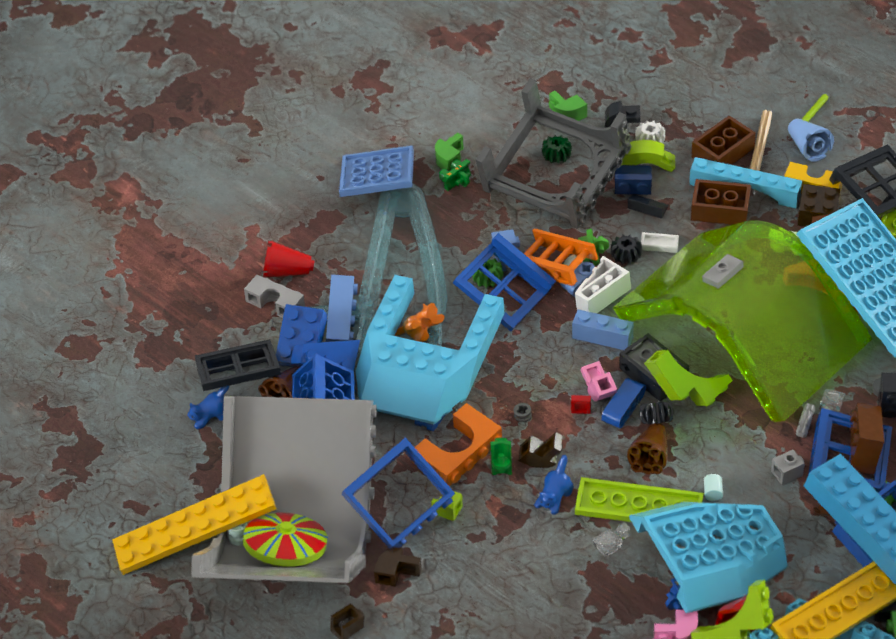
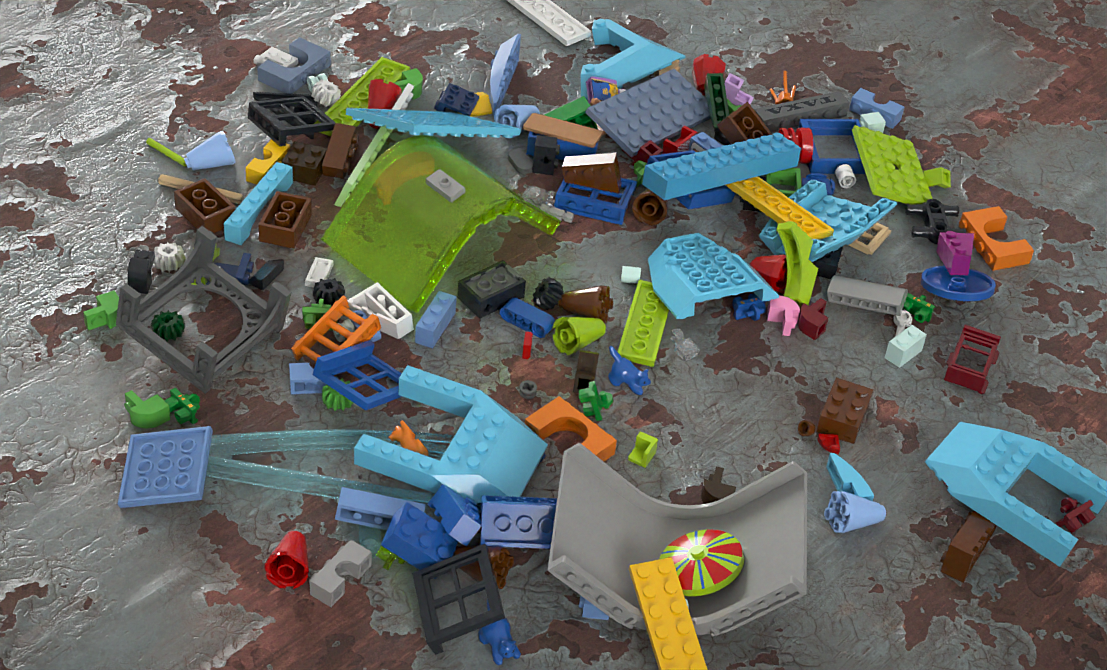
camera: 95 degrees left, 5 degrees down
blue window [342,437,455,549] -> none
bright pink brick [580,361,618,402] -> none
lime arch [644,350,733,406] -> none
light grey brick [771,450,805,485] -> none
none -> lime cone [552,317,606,355]

